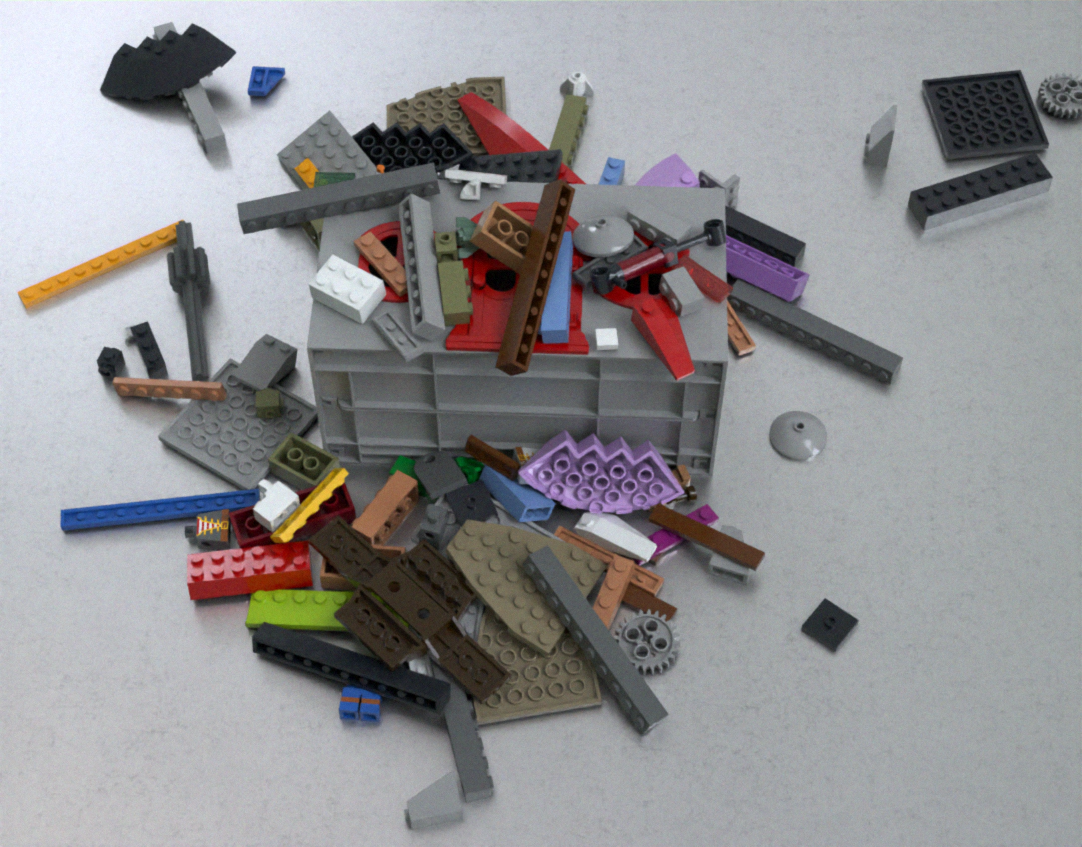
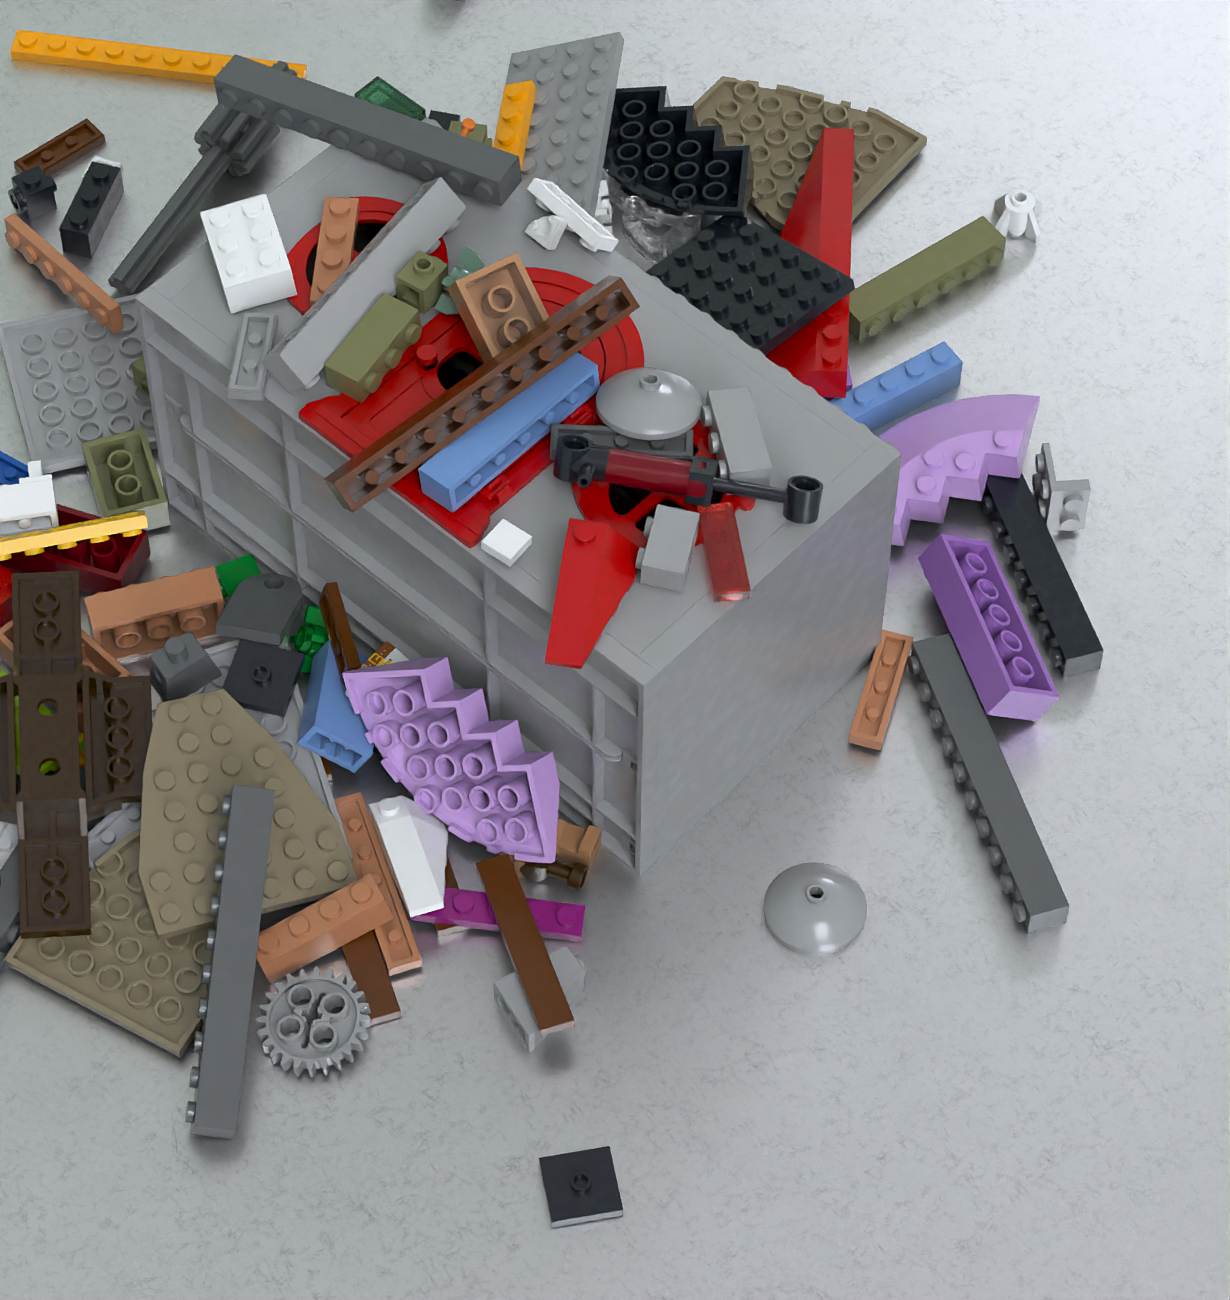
camera: 40 degrees right, 0 degrees up
none -> reddish brown tile [14,118,106,175]

